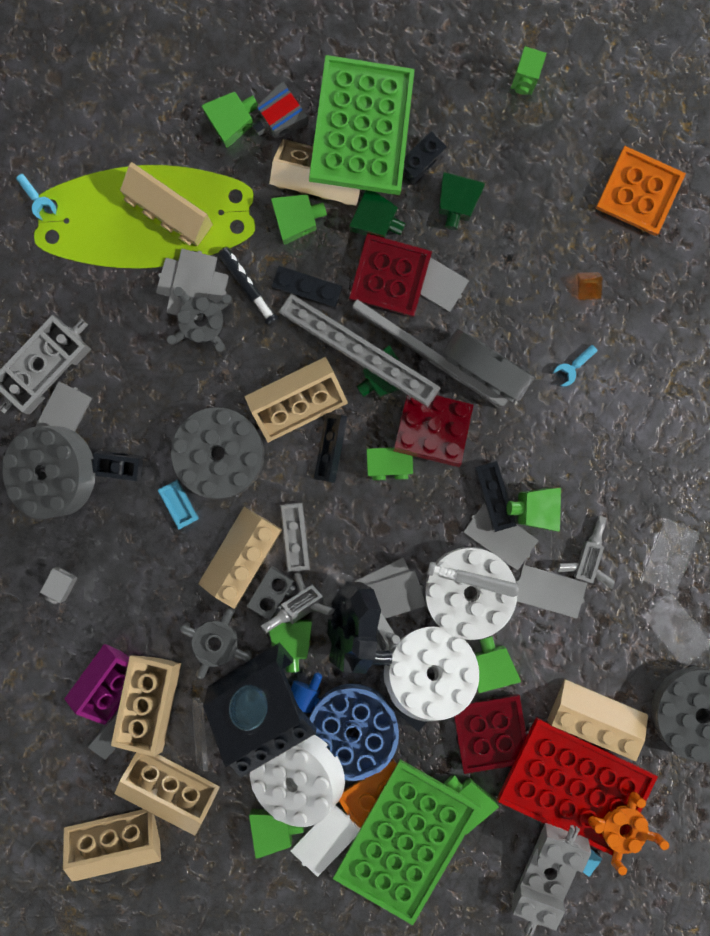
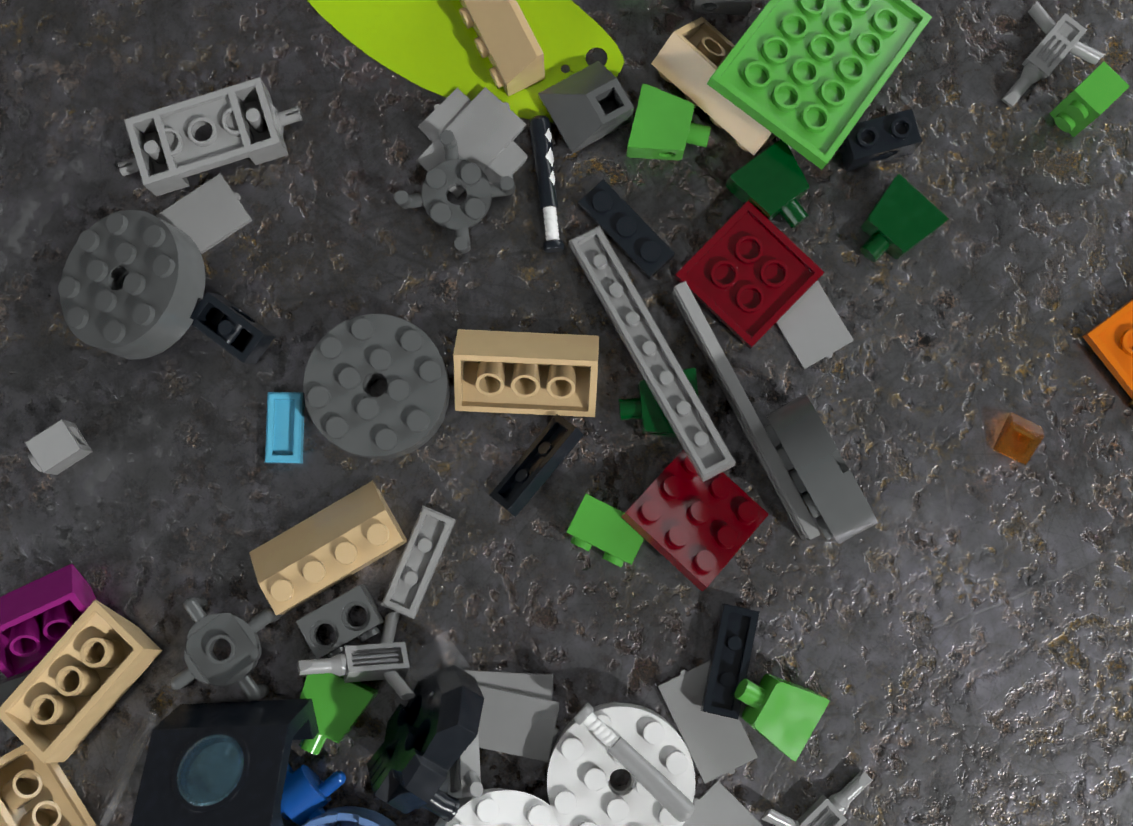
camera: 30 degrees right, 5 degrees down
medium azure piece [552,345,598,387] -> none
none -> dark grey slope [538,61,634,154]
none -> light grey piece [1001,1,1104,108]

